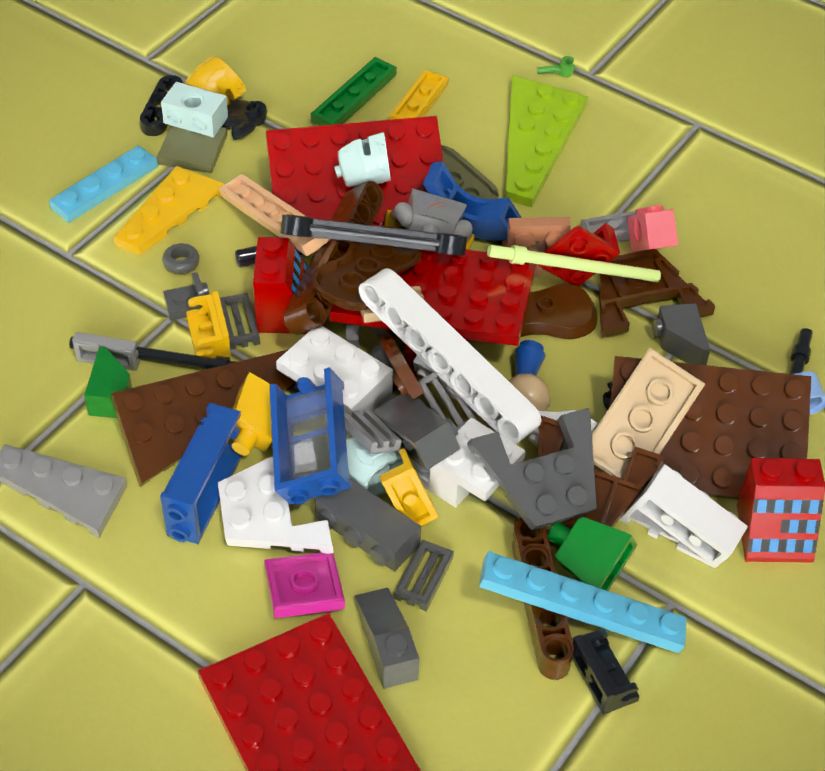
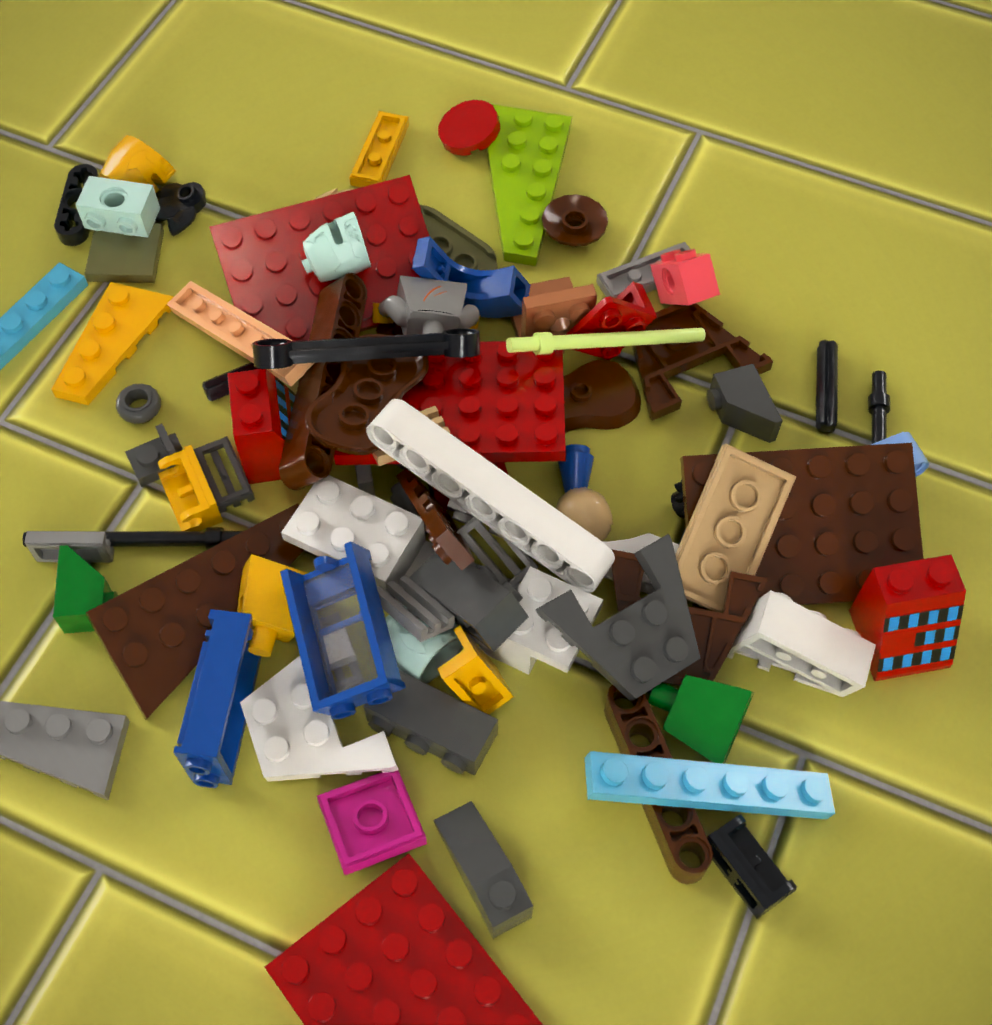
camera: 10 degrees left, 10 degrees up
green plate [311,57,397,126] -> none
dark grey tile [394,539,454,612] -> none
bright green hand [537,56,575,78] -> none
none -> red tile [438,100,500,156]
none -> reddish brown dish [542,194,608,247]
none -> black axle [816,340,838,433]

